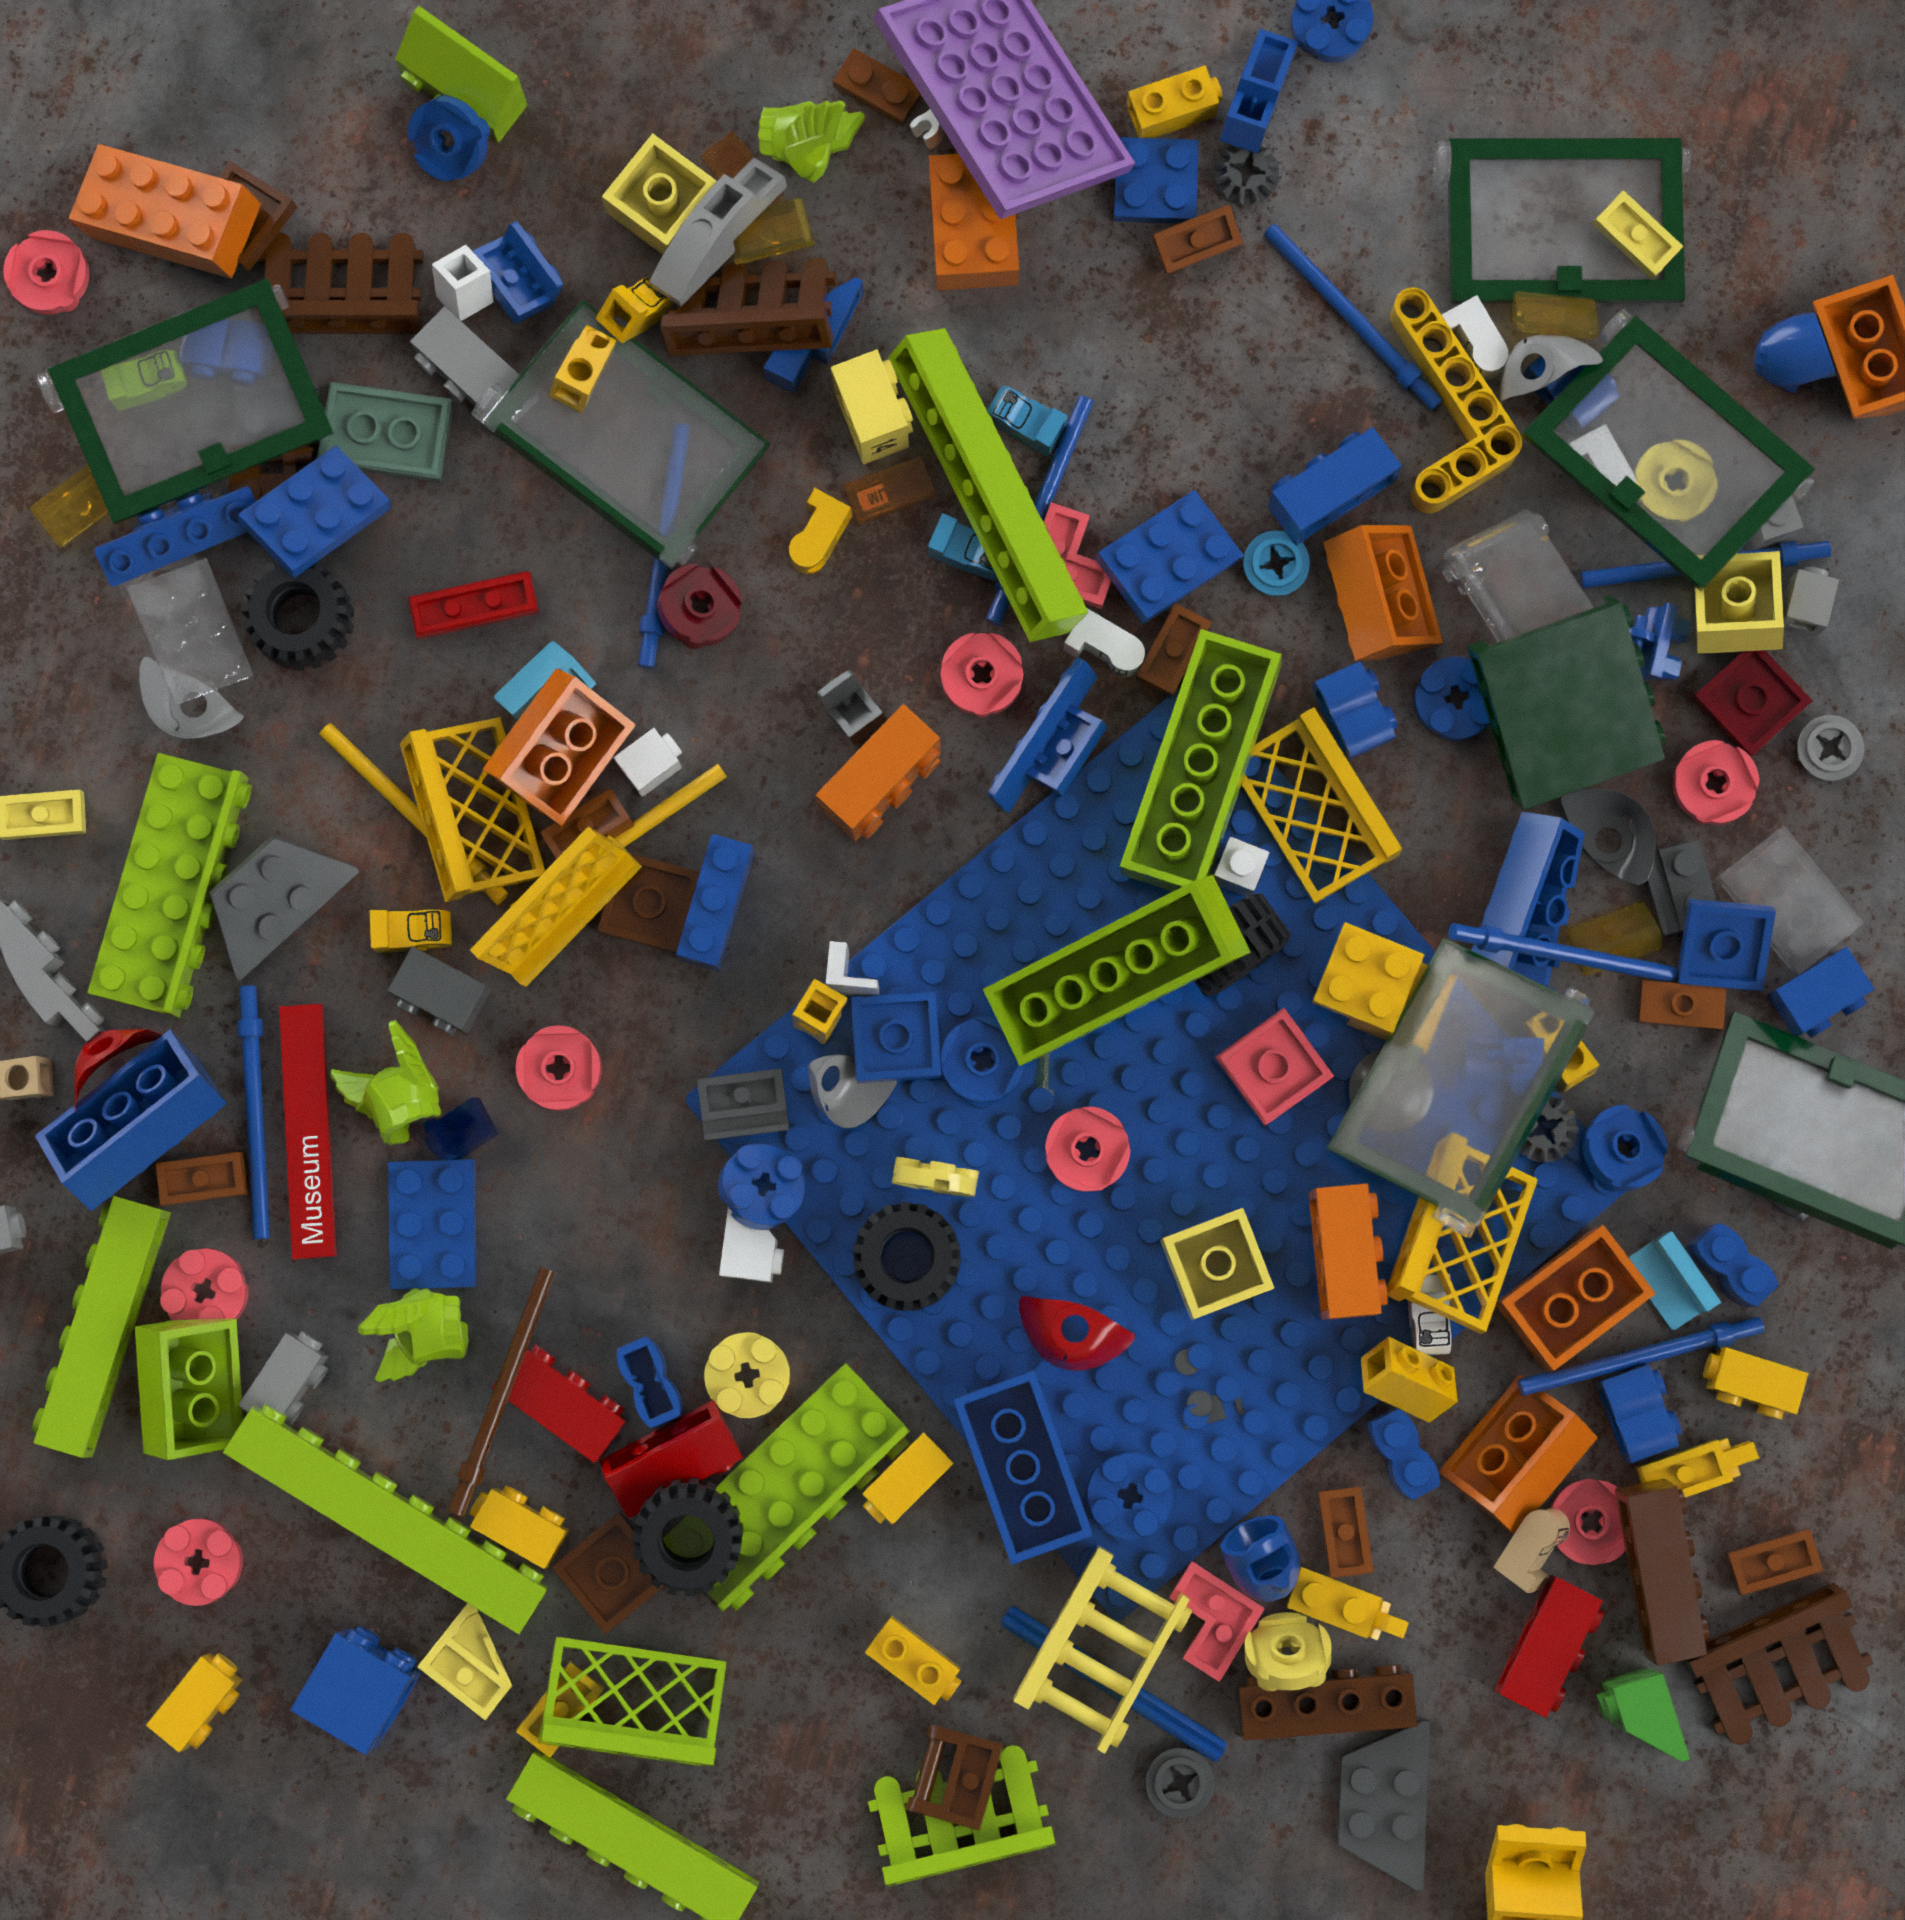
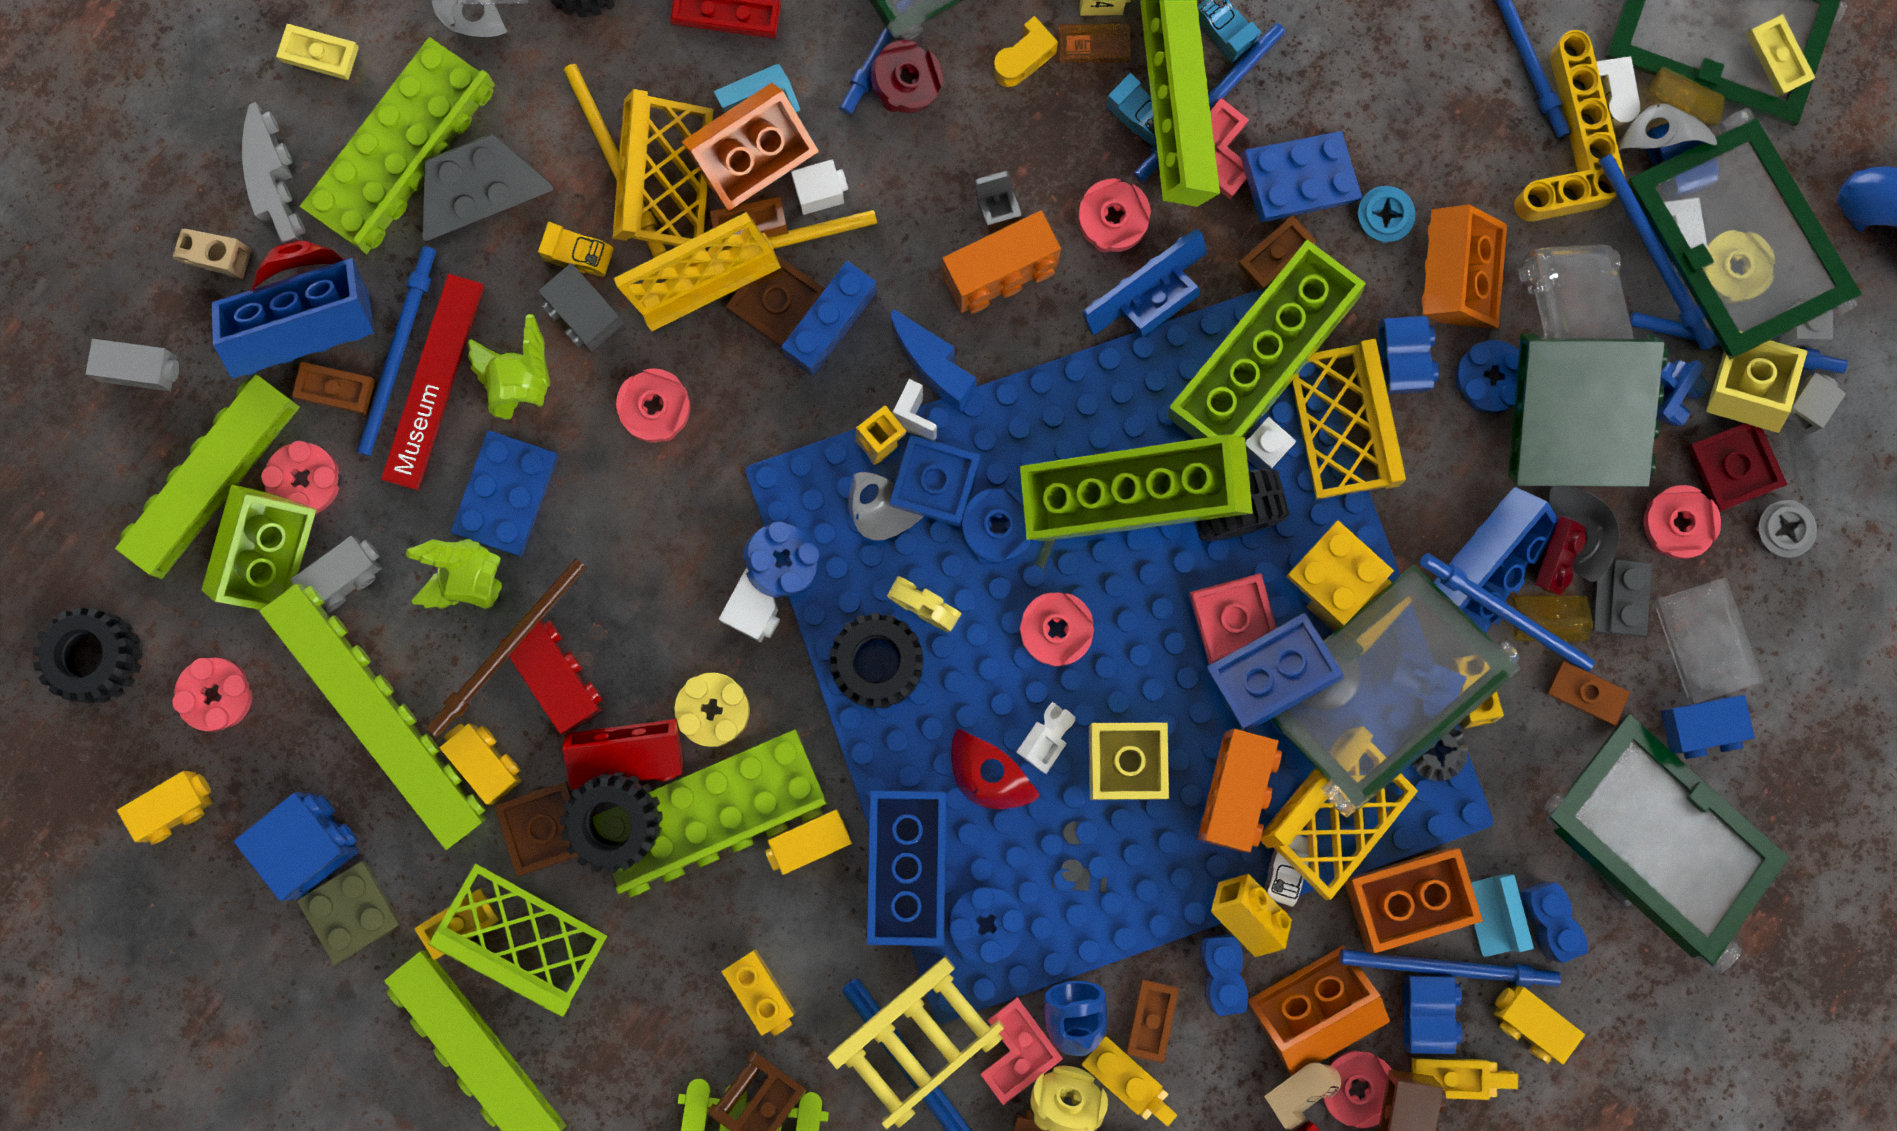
camera: 15 degrees right, 0 degrees up
light yellow wing [418,1603,513,1721] -> none
clear blue bracket [422,1097,499,1160] -> none
blue brick [617,1337,684,1428] -> none
dark grey plate [697,1069,790,1142] -> none
white leg [1063,608,1145,677] -> none
blue brick [1267,427,1402,546] -> none
blue plate [1580,1105,1668,1192] -> none
blue plate [1676,899,1776,991] -> none
none -> olive plate [297,861,402,965]
none -> blue slope [890,309,977,413]
none -> white plate [1016,702,1076,774]
none -> blue plate [1207,613,1344,732]
none -> dark red plate [1535,516,1586,597]
none -> blue bar [1598,153,1716,351]

